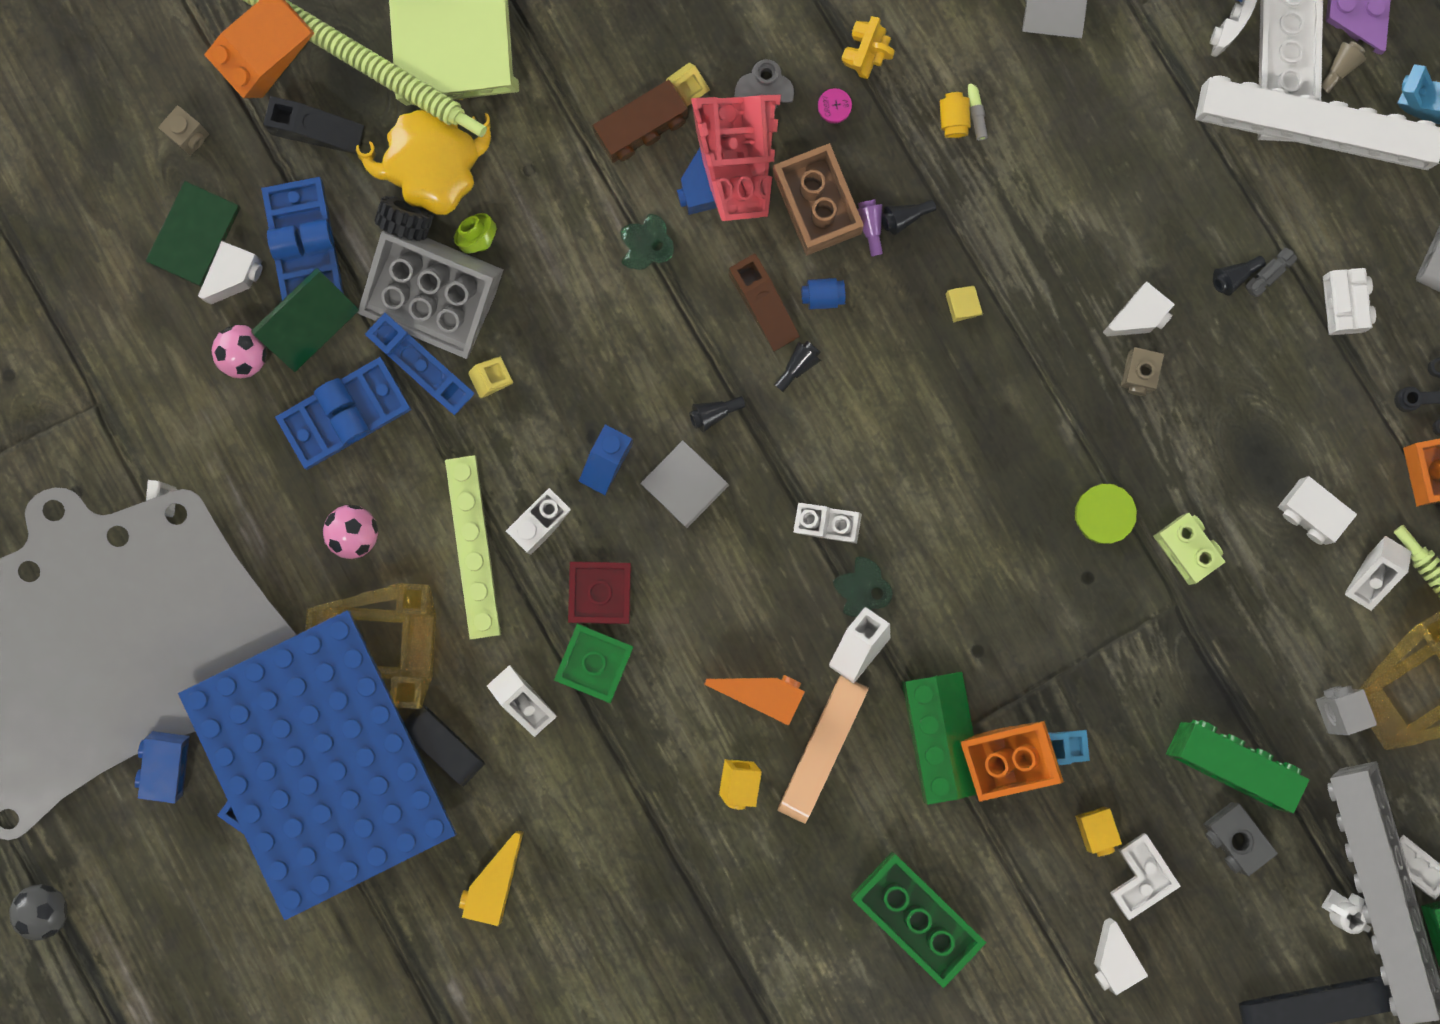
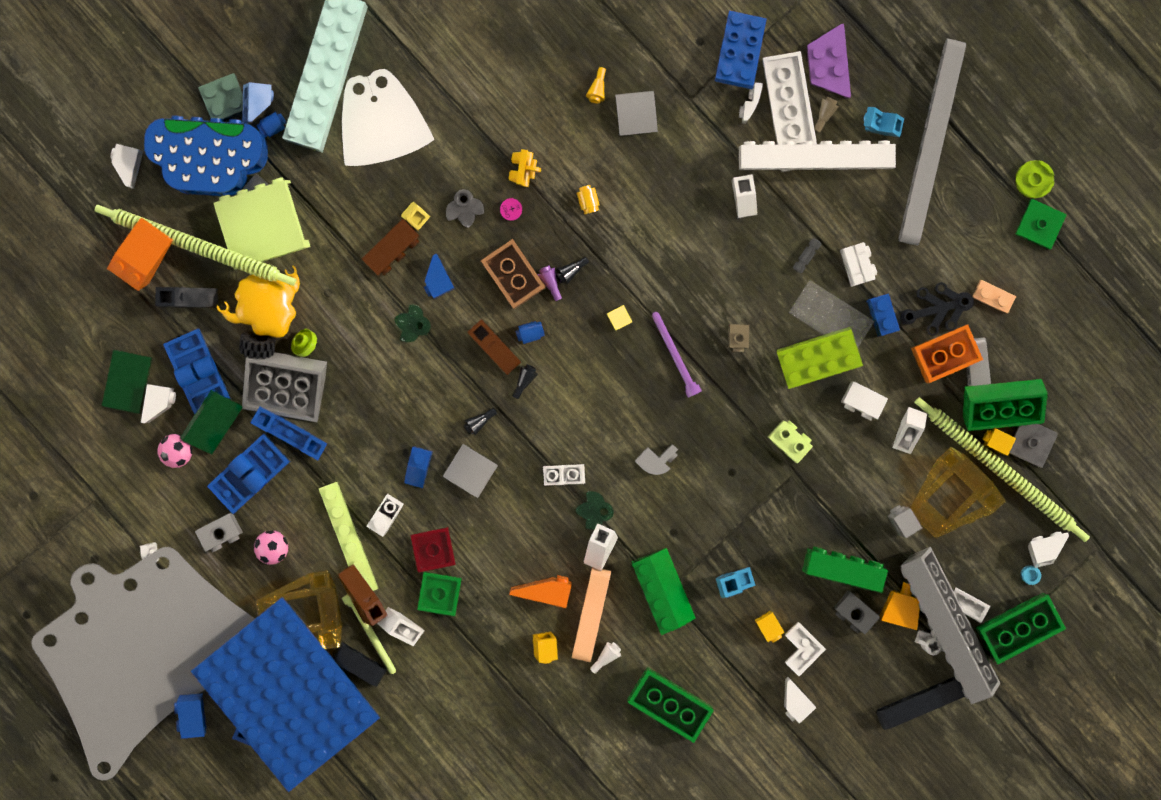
camera: 10 degrees left, 5 degrees up
dark tan brick [158,105,209,156] -> none
yellow slope [459,831,524,926] -> none
light yellow slope [468,356,513,398] -> none
coral wedge [691,95,781,221] -> none
orange slope [961,721,1064,802] -> none
light grey piece [968,84,988,141] -> none
lime tile [1075,484,1137,544] -> none
white slope [1103,281,1175,336] -> none
black cone [1213,256,1266,296] -> none
none -> light grey brick [195,513,243,553]
none -> reddish brown slope [337,564,388,626]
none -> yellowish green piece [342,594,396,674]
none -> white cone [590,642,621,673]
none -> light grey brick [635,444,678,475]
none -> medium lavender piece [652,312,702,398]
none -> white slope [731,174,757,218]
none -> lime brick [777,327,863,389]
none -> clear plate [789,280,874,348]
none -> blue brick [867,293,900,337]
none -> light orange torso [879,582,920,630]

